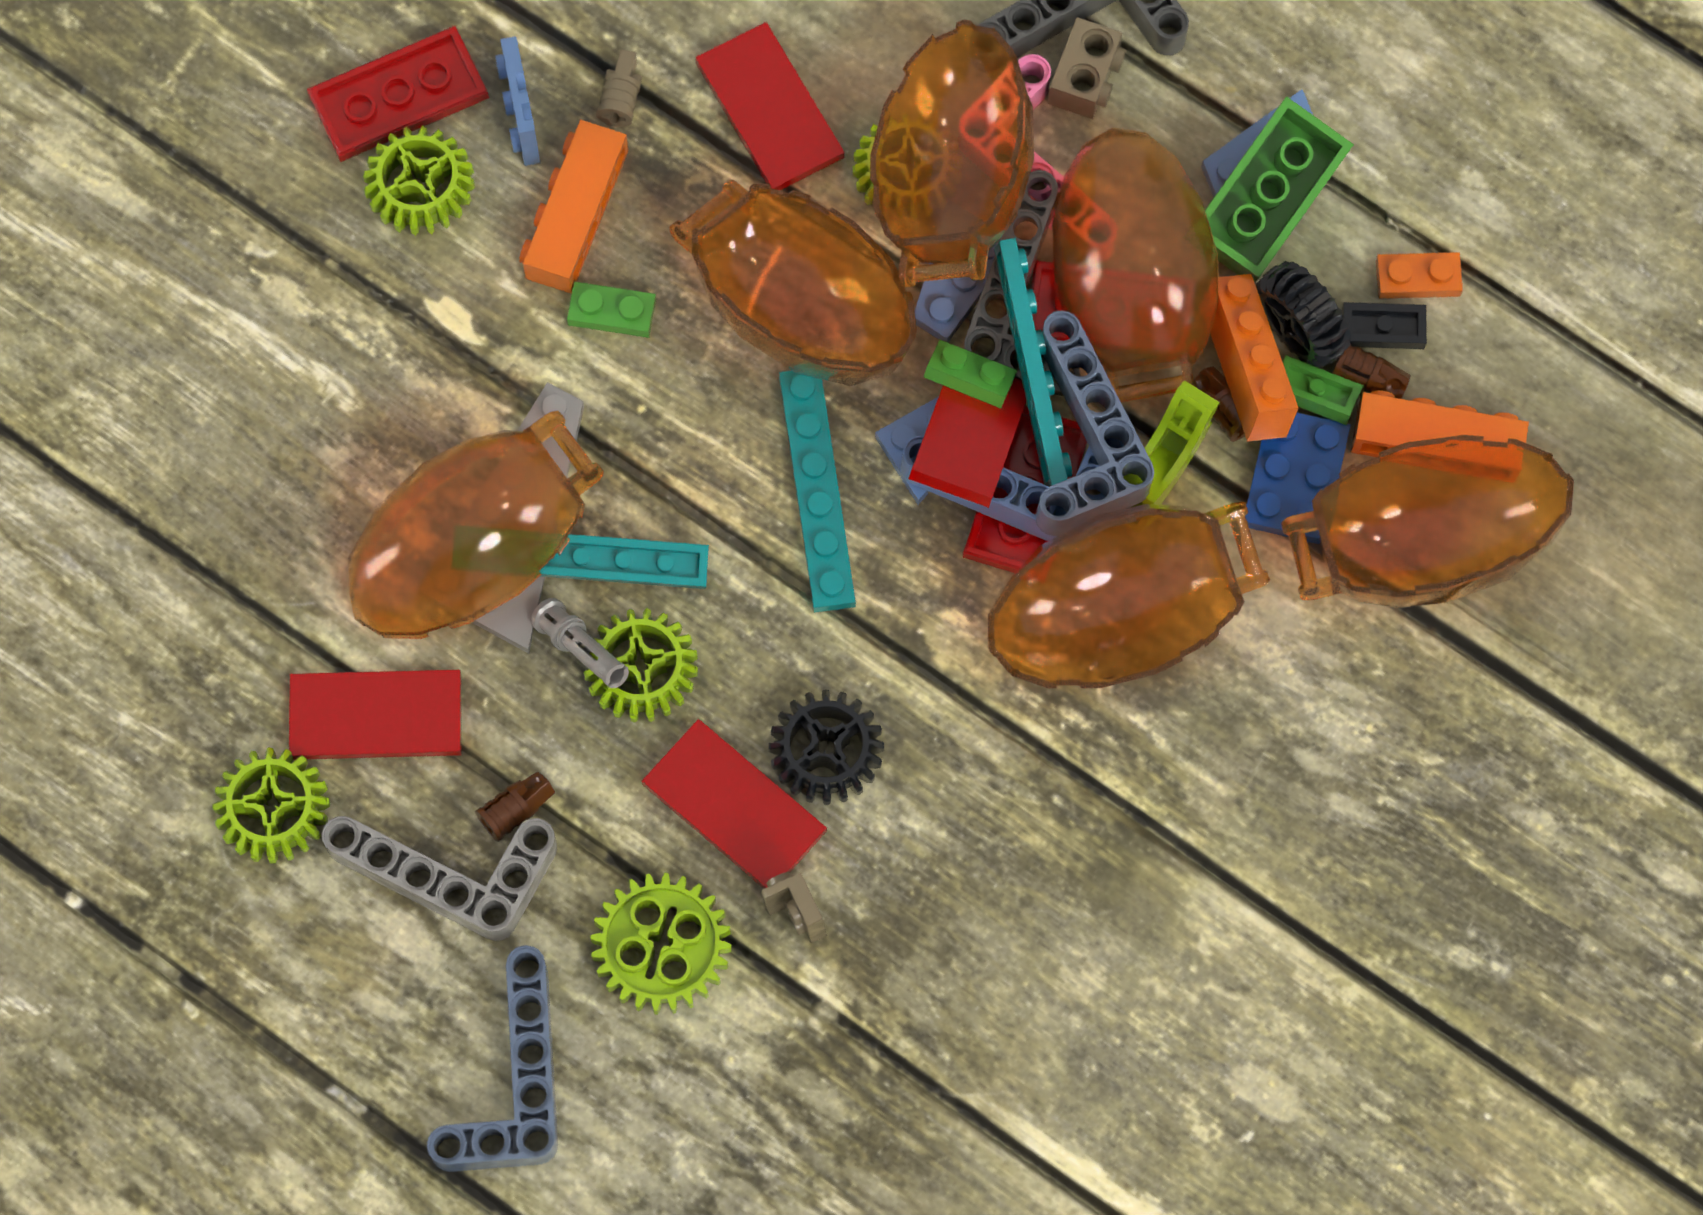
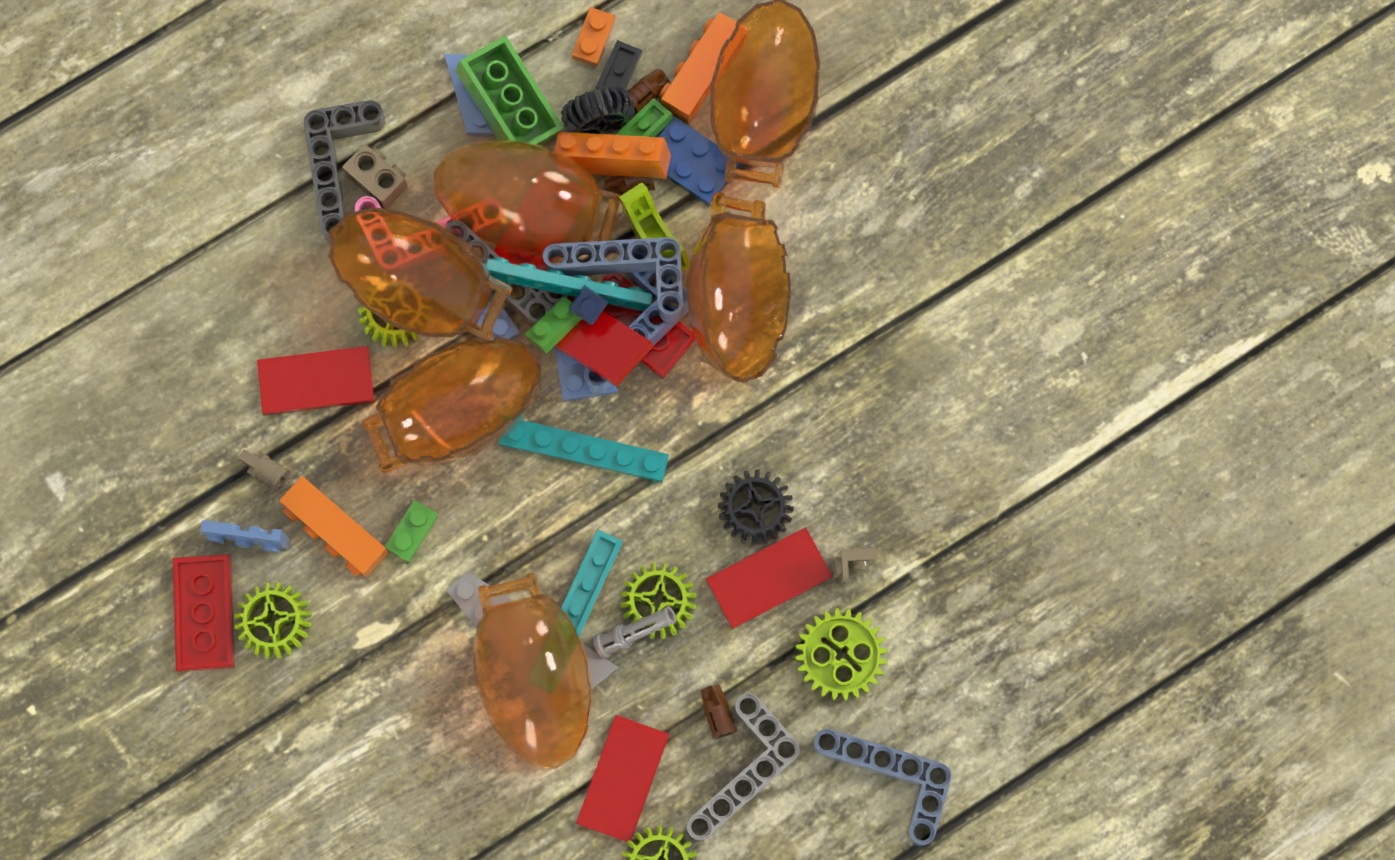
camera: 70 degrees left, 5 degrees up
none -> dark blue plate [568,285,608,325]

